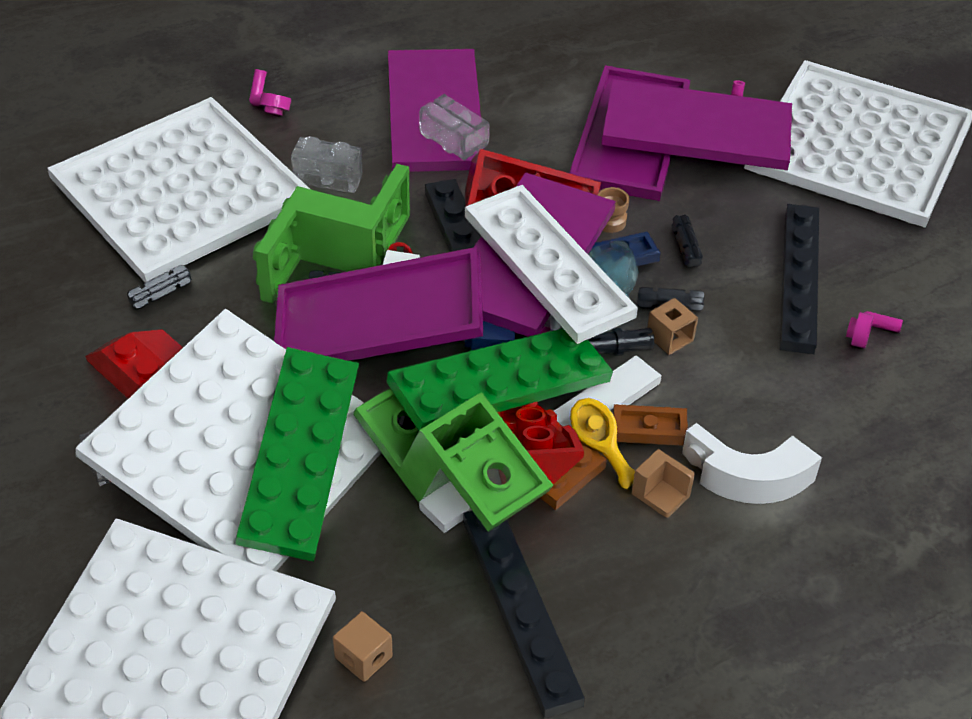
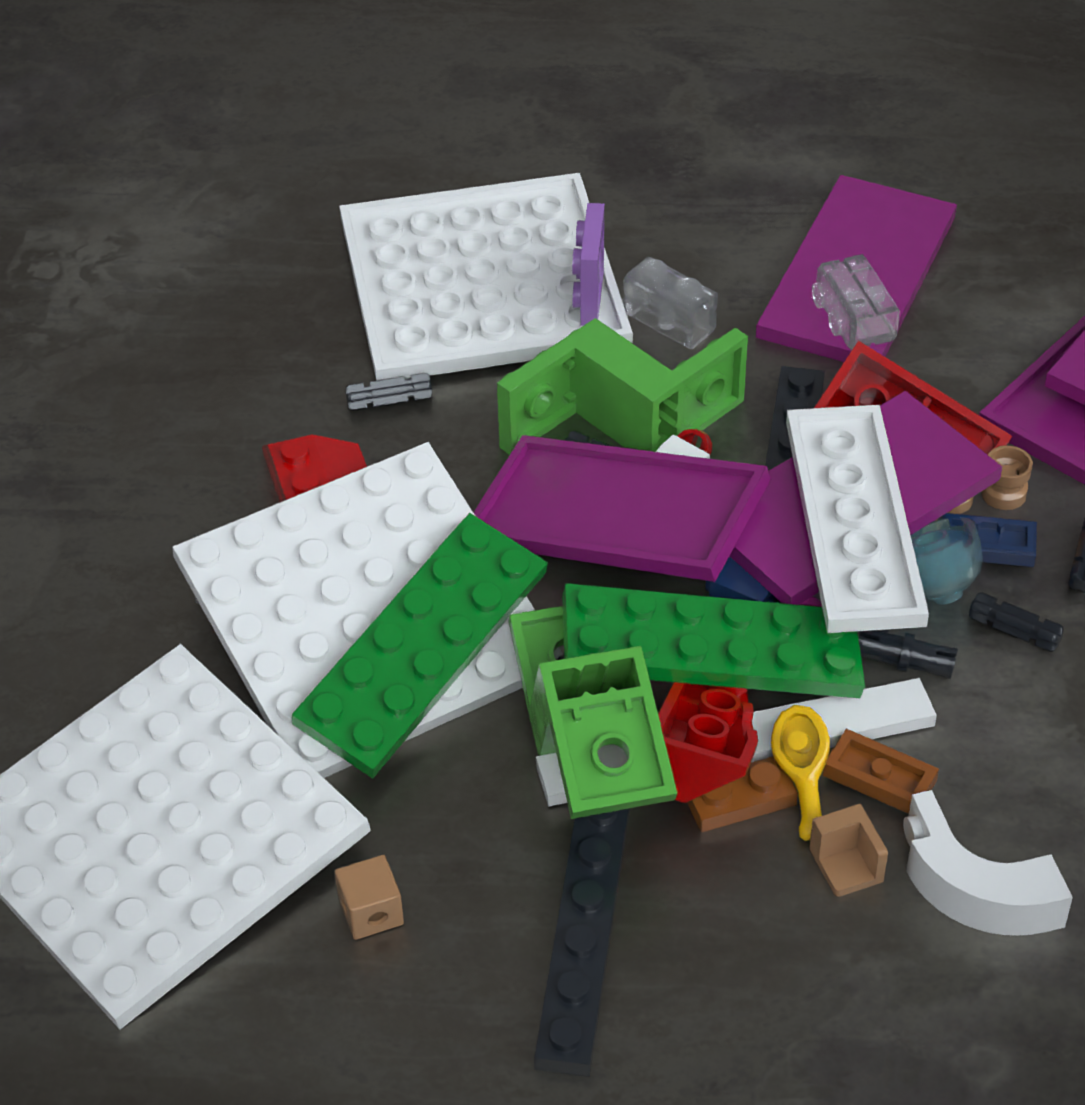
camera: 30 degrees right, 0 degrees up
dark pink plate [249,69,291,116] -> none
medium nougat piece [647,298,698,355] -> none
none -> medium lavender plate [572,203,605,326]

